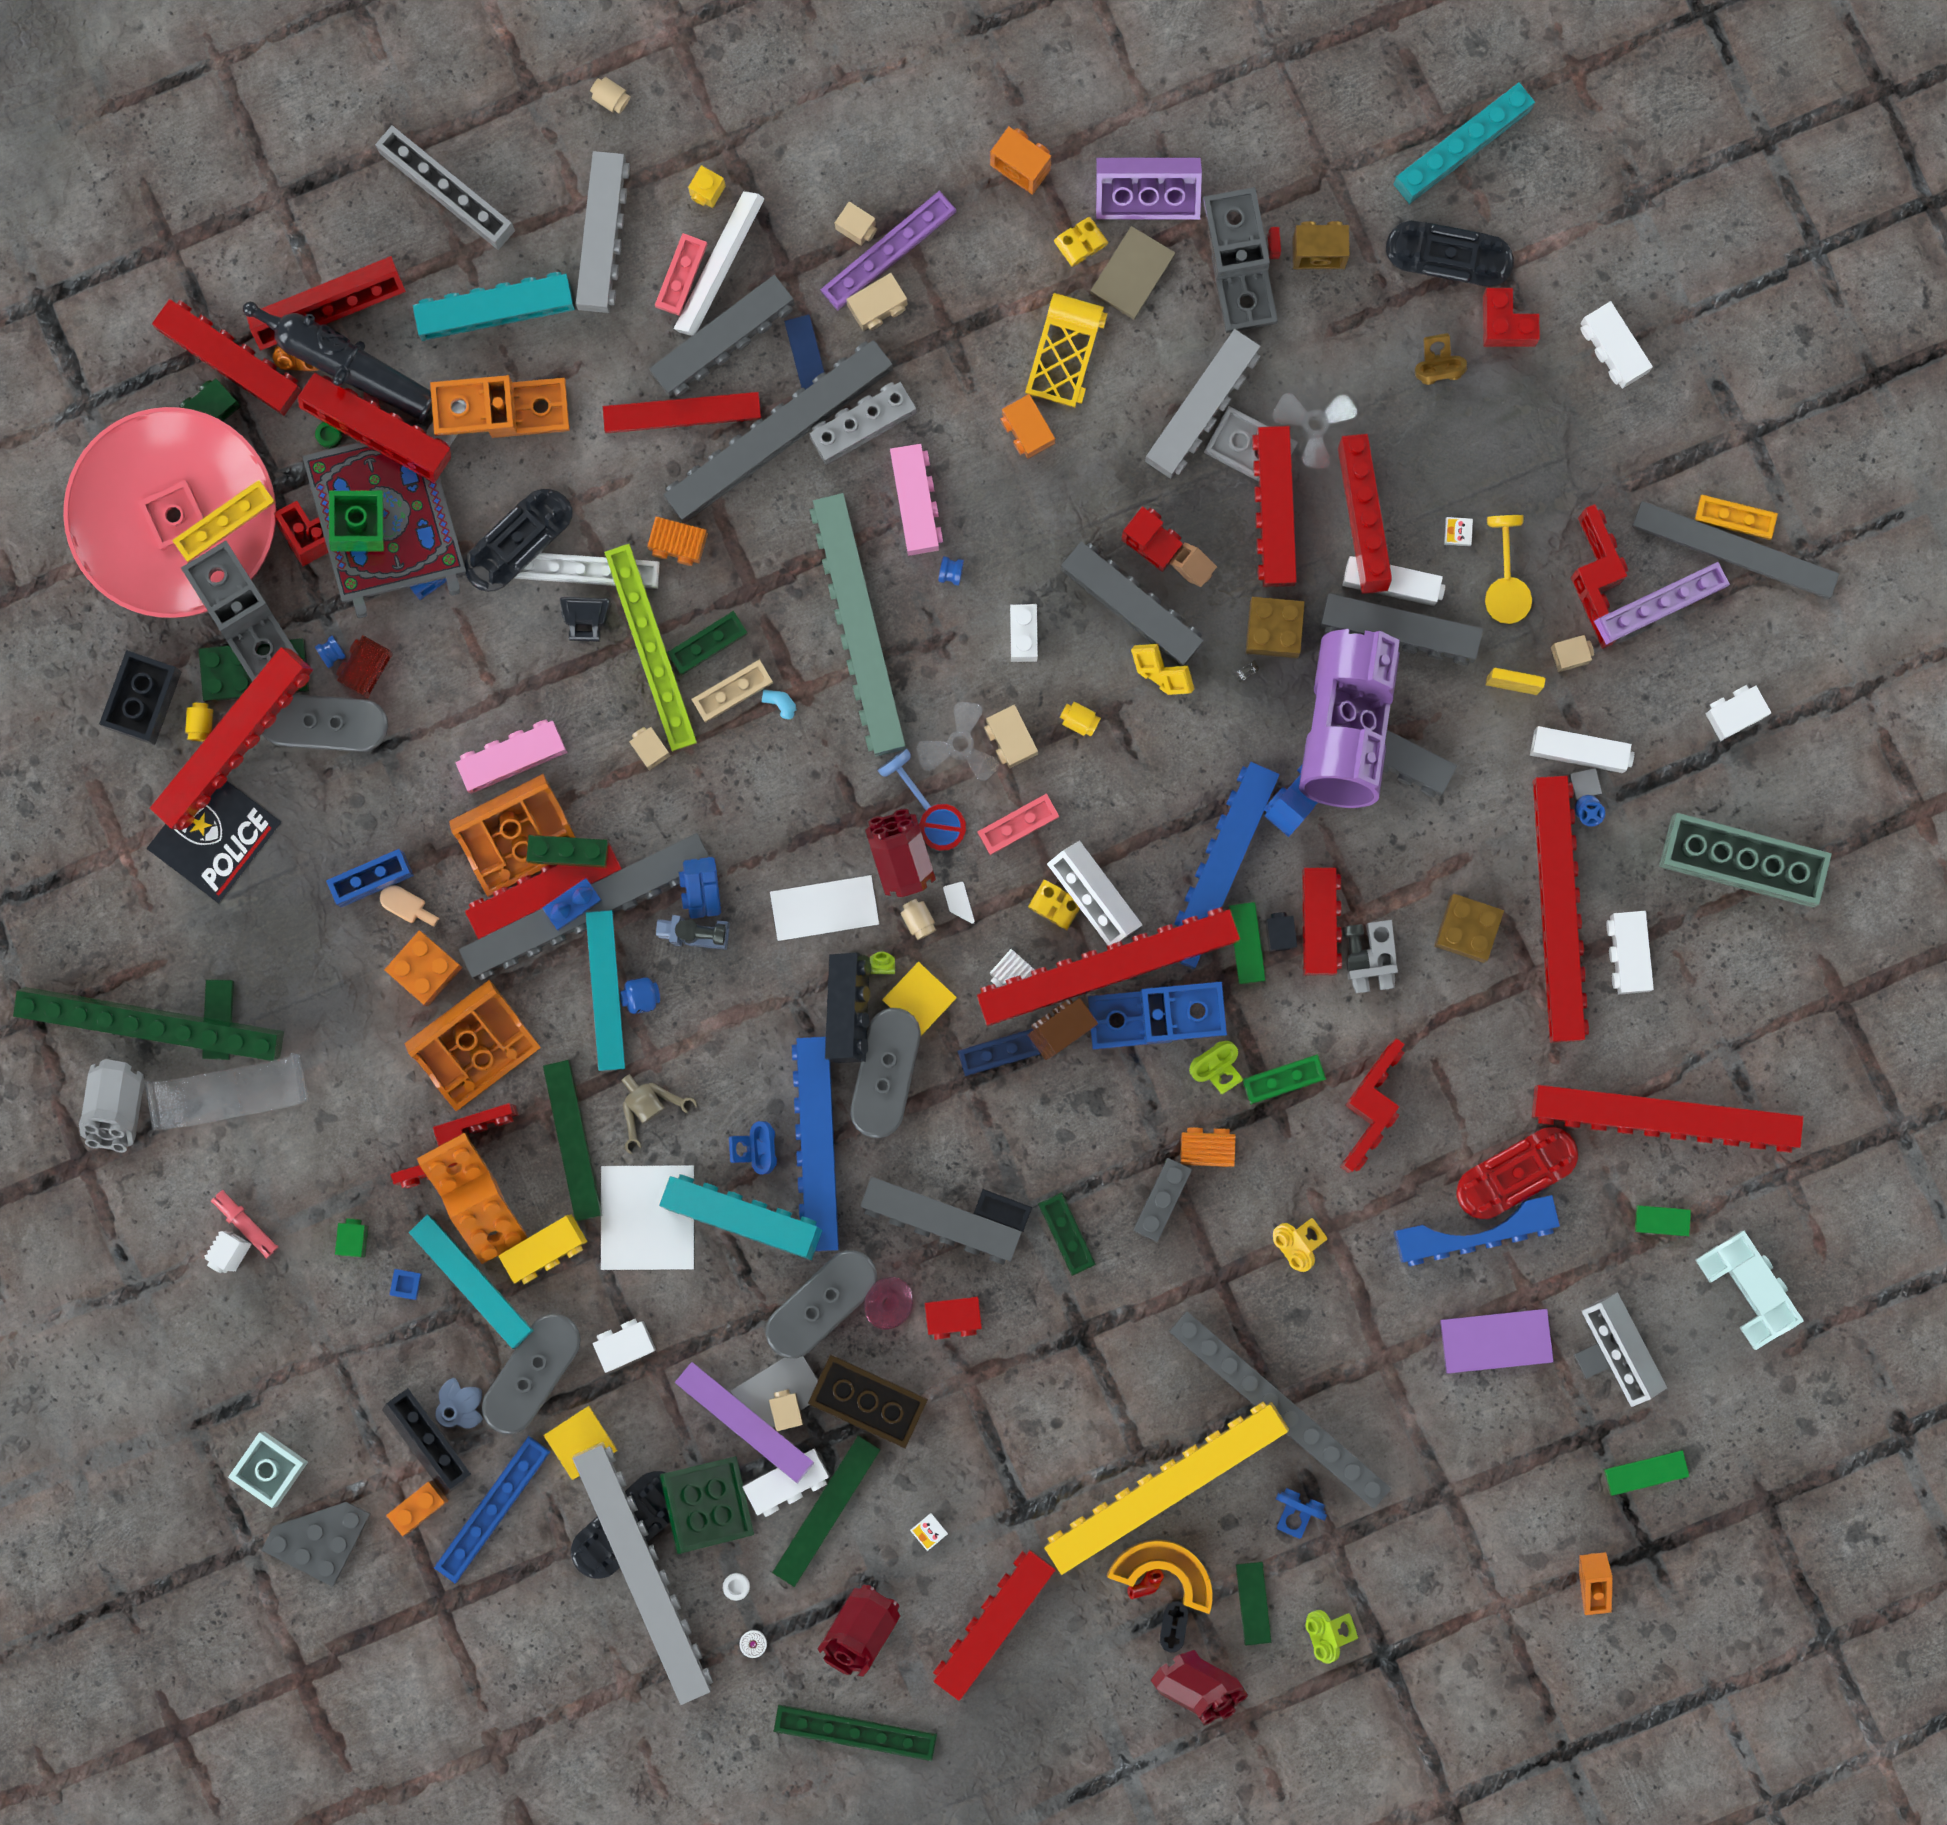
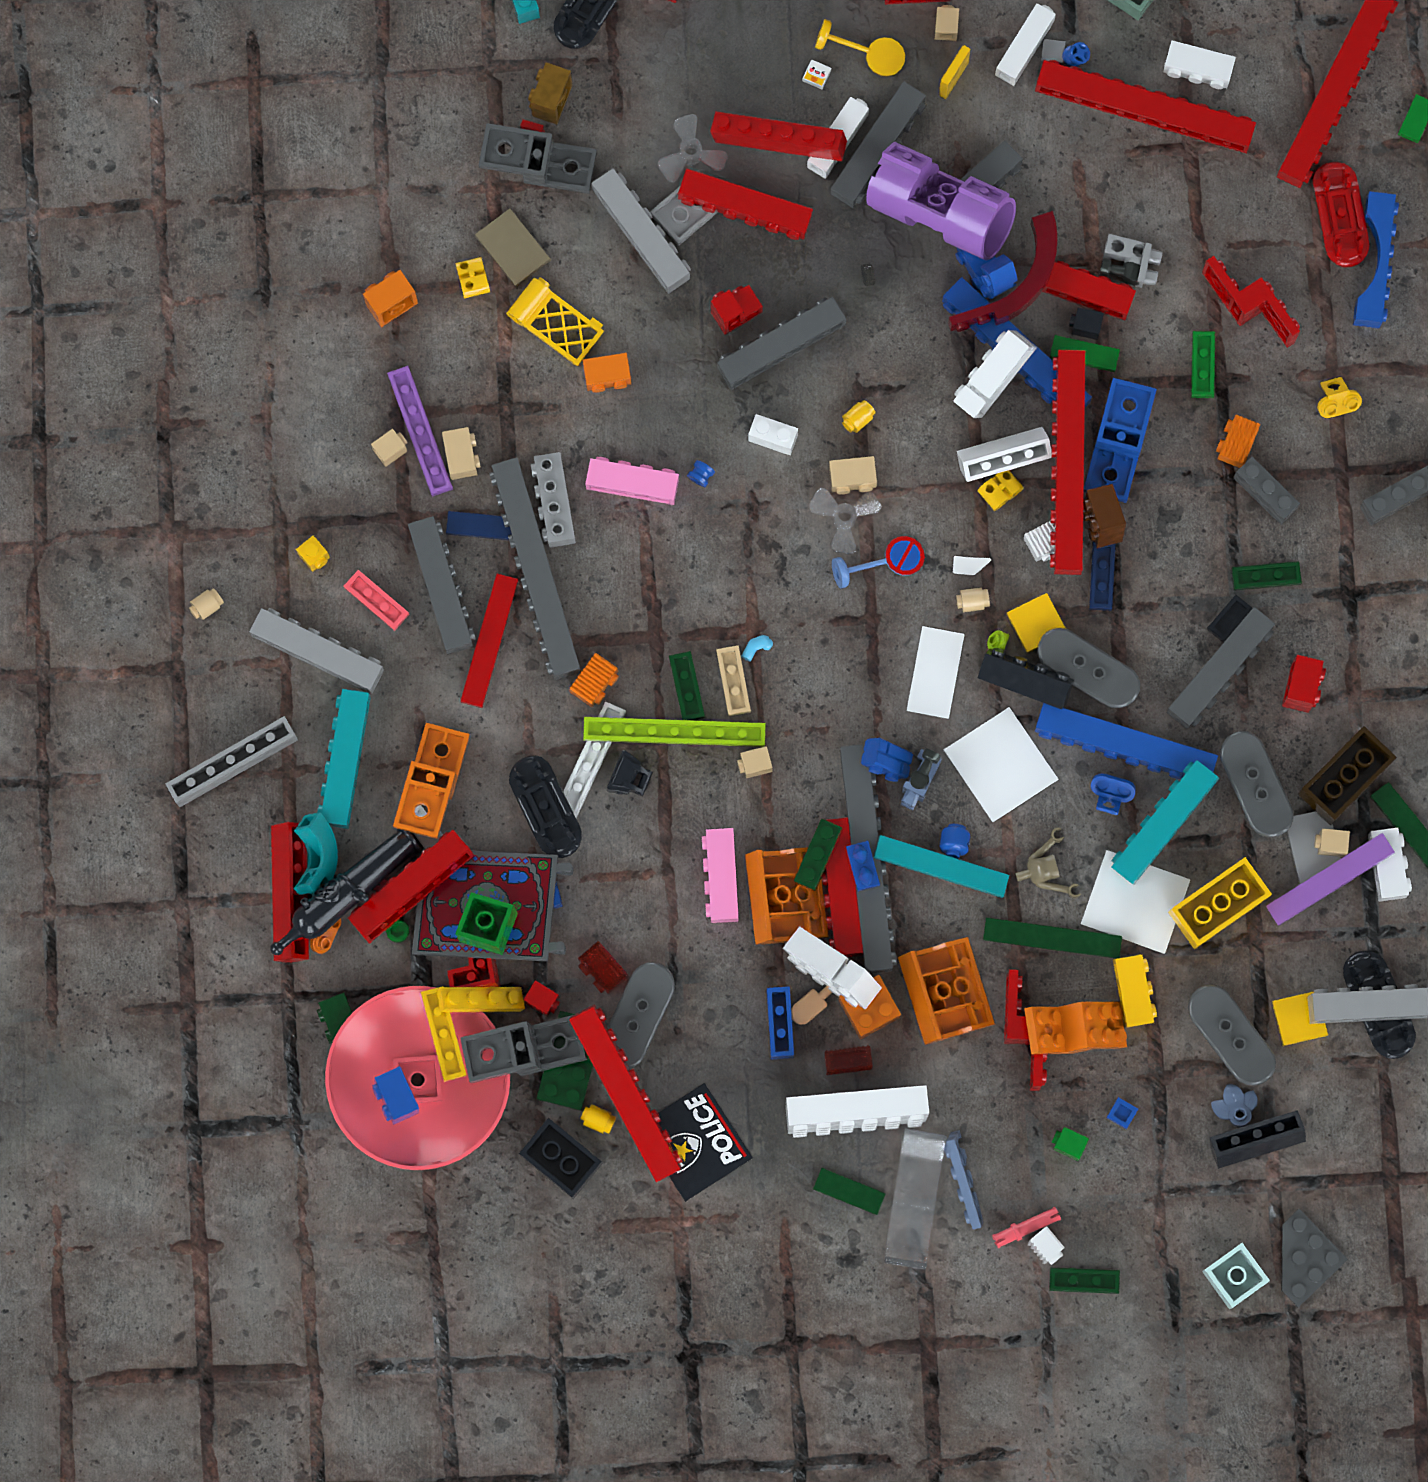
camera: 70 degrees left, 5 degrees down
dark green brick [13,987,284,1061] -> none
light grey brick [79,1059,145,1153] -> none
red brick [152,299,302,416] -> none
blue wheel [315,635,346,668] -> none
orange brick [386,1480,449,1537] -> none
teal tile [409,1214,534,1349] -> none
blue tile [434,1436,551,1584] -> none
white brick [592,1319,656,1373] -> none
dark green plate [660,1456,754,1554] -> none
white tile [674,191,764,336] -> none
sand green brick [809,493,906,757] -> none
clear pink dish [864,1277,913,1330] -> none
dark red brick [865,809,936,897] -> none
coral plate [977,793,1059,856] -> none
medium lavender slope [1096,158,1202,219] -> none
yellow tile [1131,644,1194,695] -> none
medium nougat brick [1169,543,1217,587] -> none
lime bracket [1189,1041,1243,1094] -> none
pearl gold brick [1246,597,1305,658] -> none
pearl gold bracket [1415,333,1467,385] -> none
pearl gold brick [1434,894,1504,963] -> none
none -> teal arch [294,812,338,895]
none -> blue brick [372,1066,419,1125]
none -> yellow plate [437,987,525,1012]
none -> red brick [523,980,561,1017]
none -> white piece [783,926,882,1009]
none -> white brick [786,1085,929,1138]
none -> clear red brick [824,1045,873,1075]
none -> white sticker [944,707,1059,822]
none -> sand blue wing [944,1130,984,1230]
none -> dark red arch [948,211,1058,332]
none -> white piece [953,330,1037,418]
none -> dark green tile [1049,1267,1120,1294]
none -> yellow brick [1168,857,1272,950]

